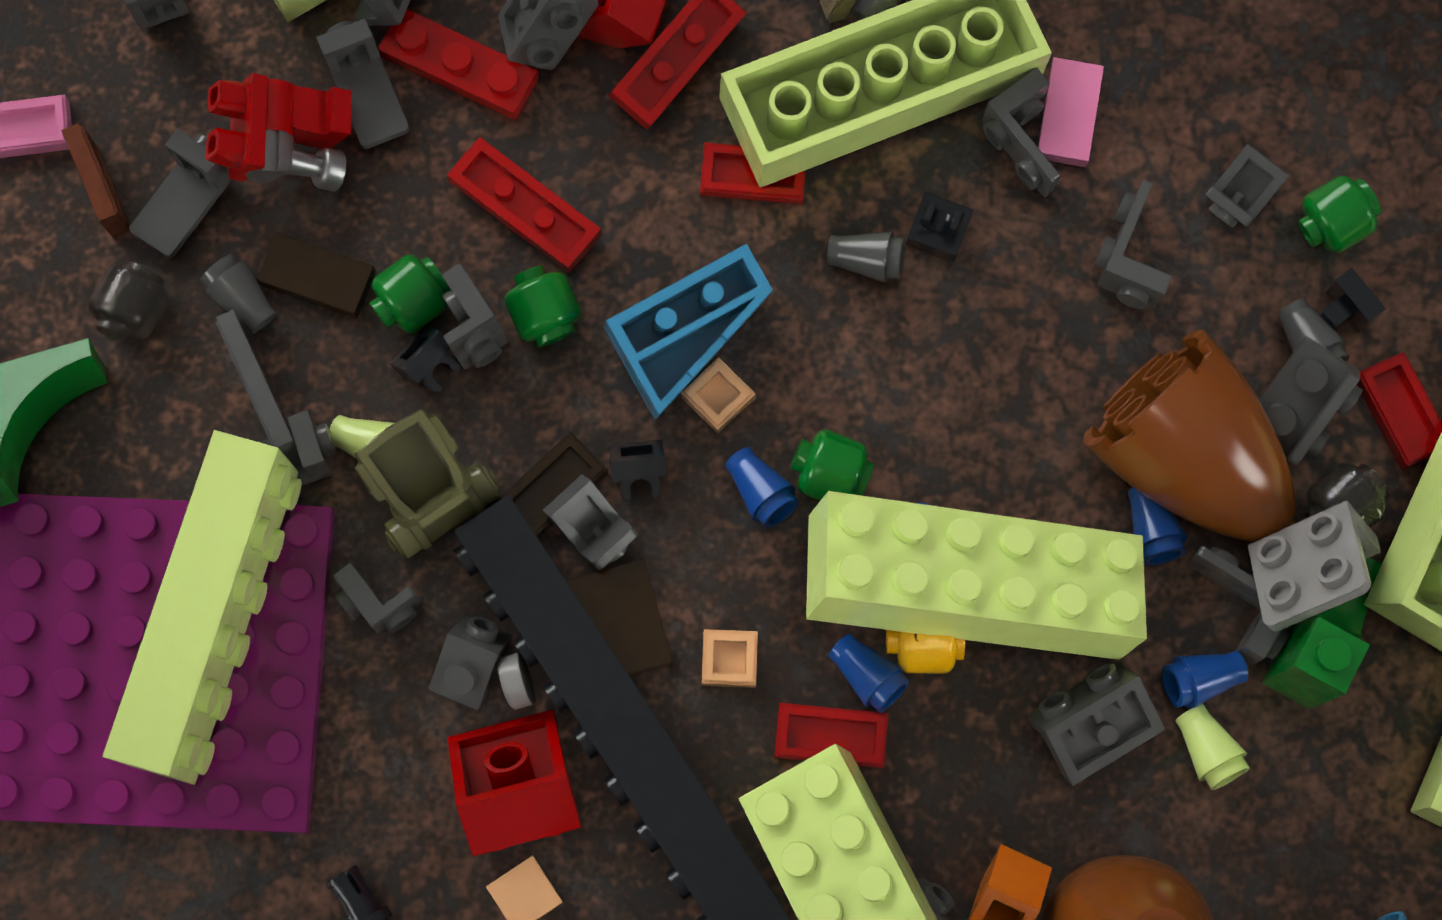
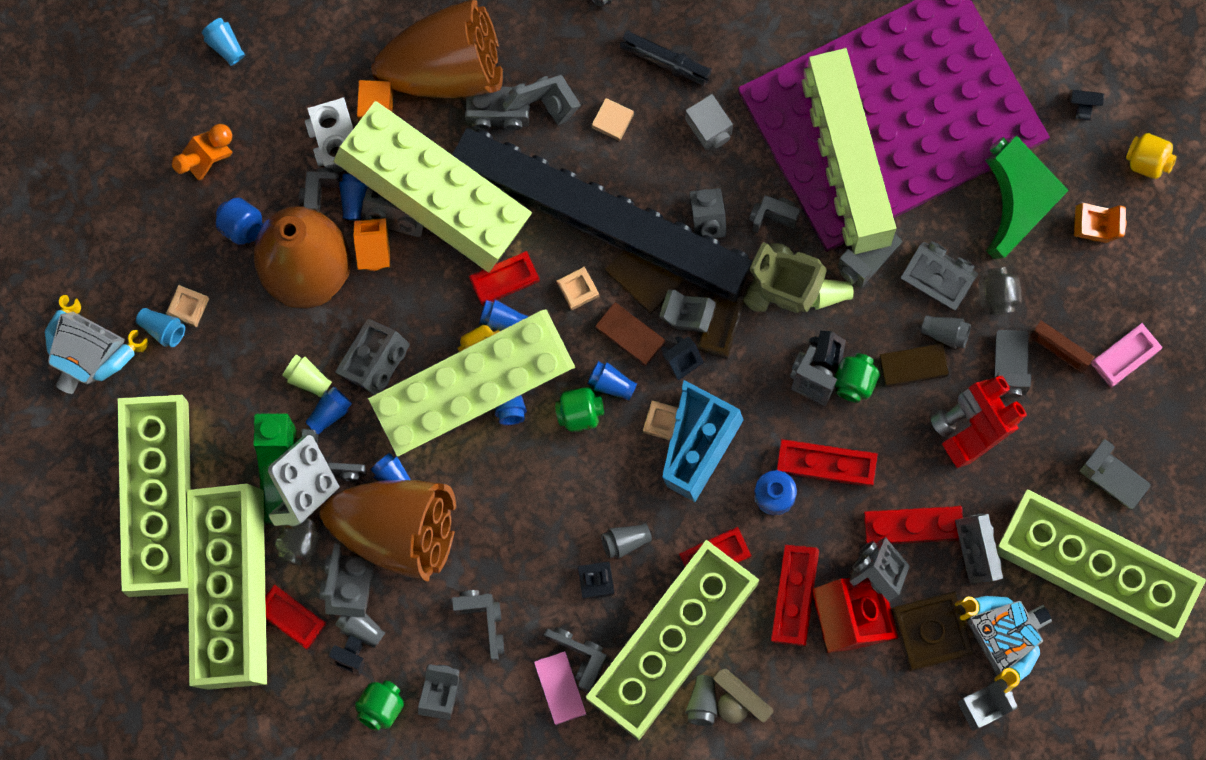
camera: 155 degrees right, 0 degrees up
dark grey tile [215,309,301,466] -> none
dark grey bracket [316,18,410,149] -> none
red slope [447,709,581,857] -> none
light grey tile [498,652,535,710] -> none
green head [504,265,582,348] -> none
none -> copper tile [595,302,665,367]
none -> light grey brick [685,94,733,150]
none -> blue head [754,470,797,516]
none -> dark grey bracket [901,241,978,311]

